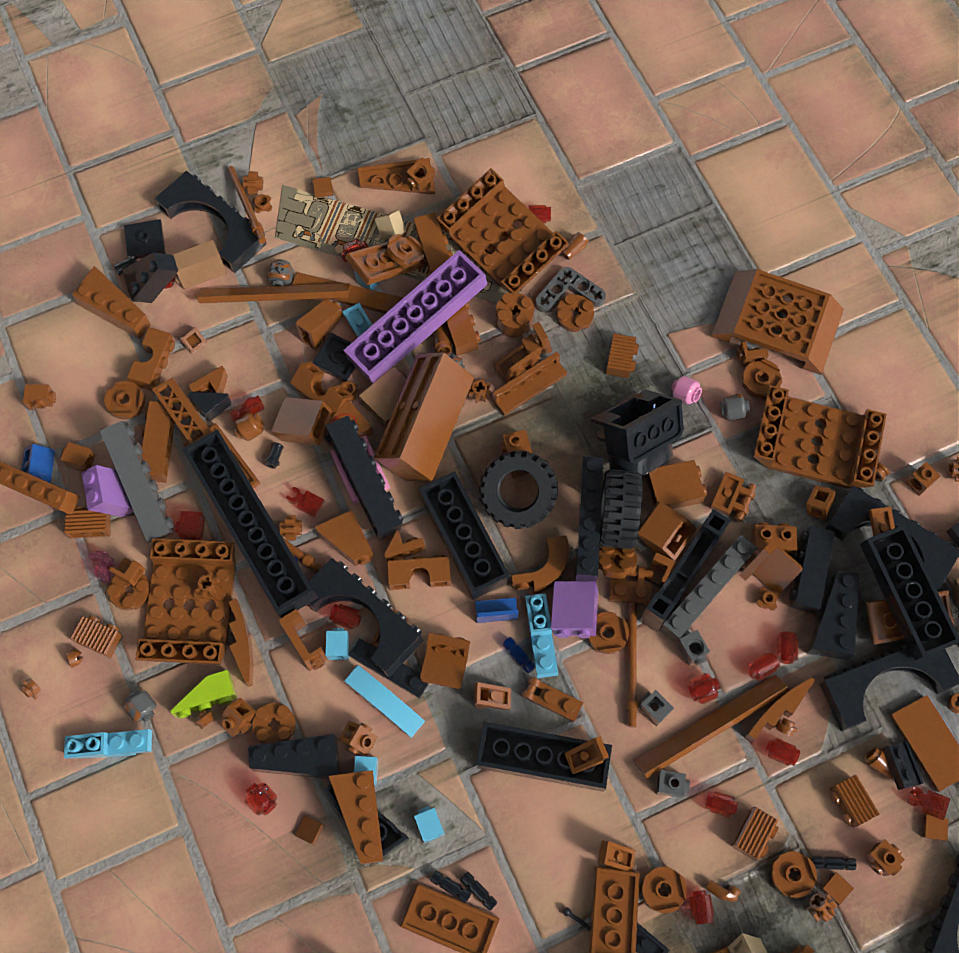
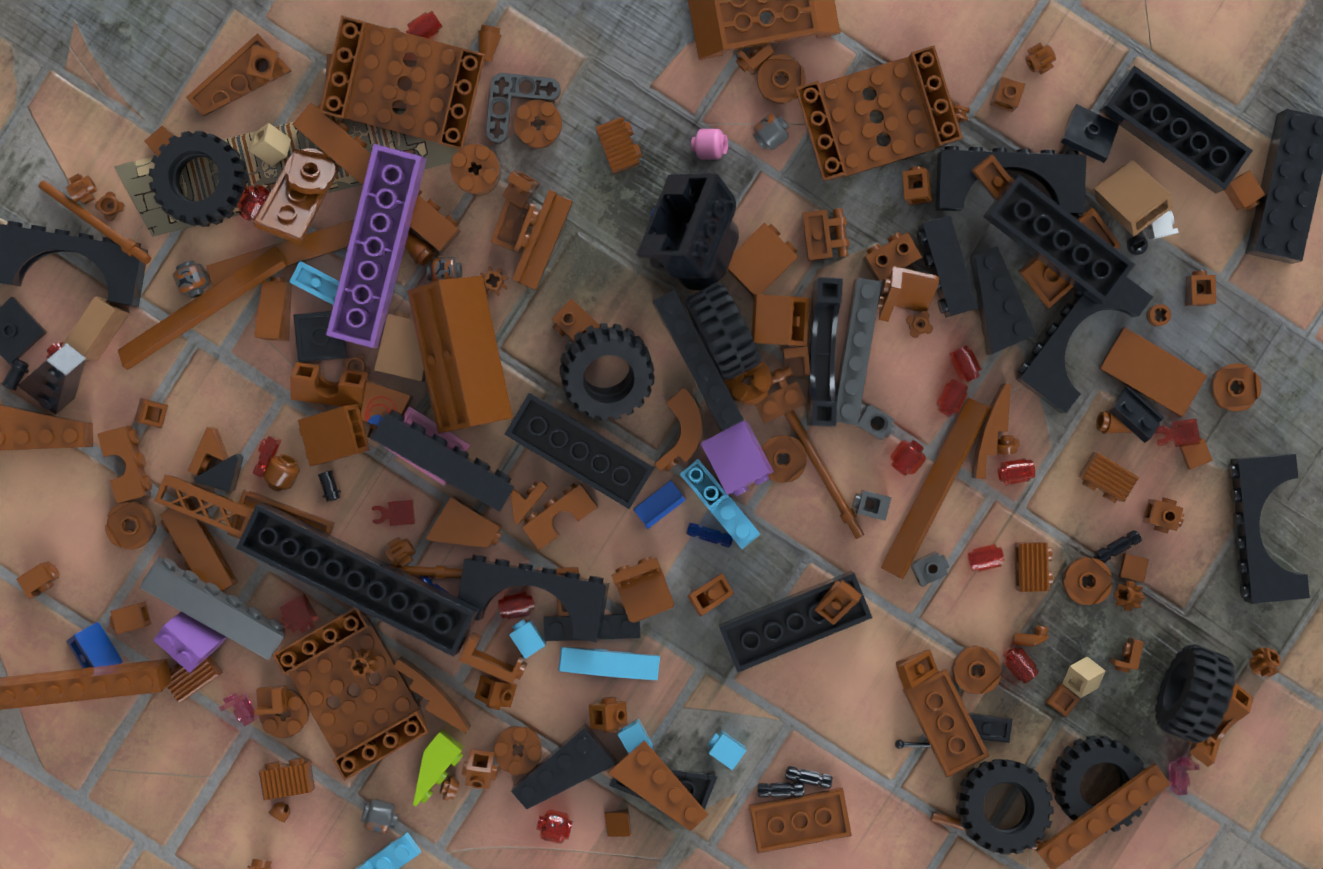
camera: 40 degrees left, 20 degrees up
dark orange plate [521,677,583,722] -> none
none -> black tyre [149,131,249,227]
none -> dark orange brick [474,675,517,710]

